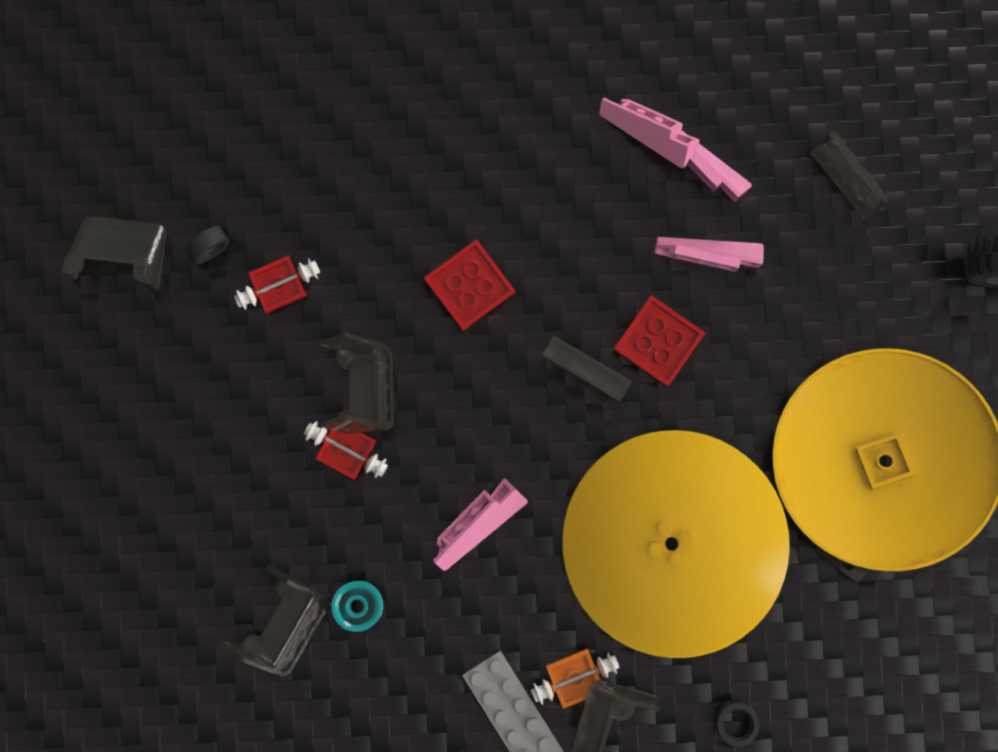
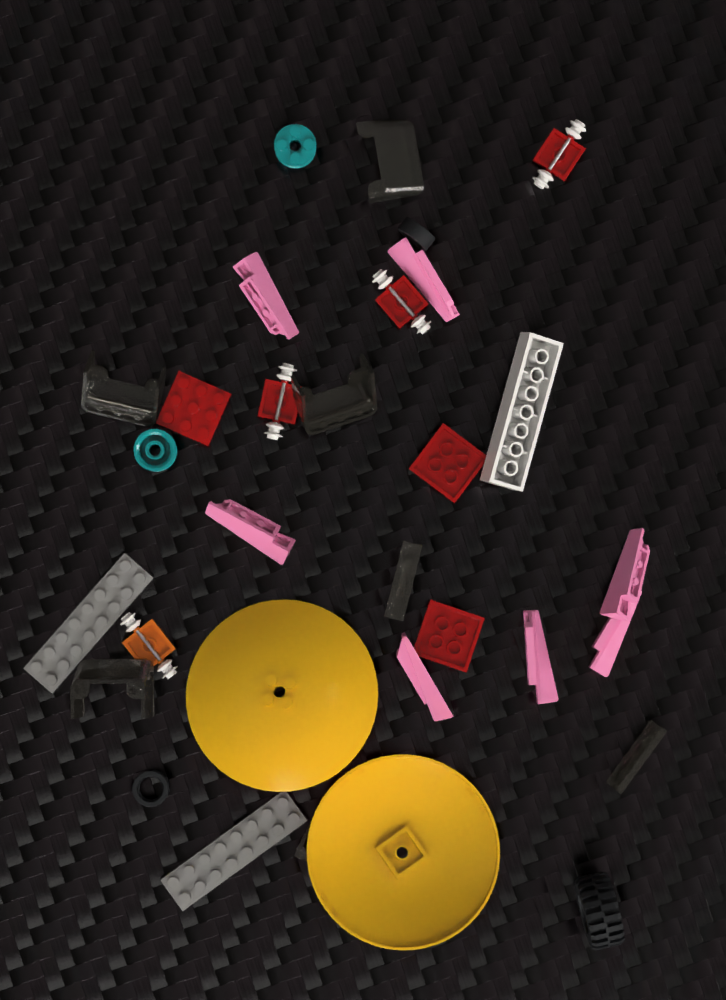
camera: 75 degrees right, 5 degrees up
none -> red plate [156,371,232,446]
none -> light grey plate [160,792,307,911]
none -> bright pink wedge [233,252,299,339]
none -> teal wheel [274,124,316,169]
none -> bright pink wedge [388,237,460,322]
none -> bright pink wedge [396,632,454,721]
none -> white brick [480,332,564,492]
none -> red plate [533,119,586,189]

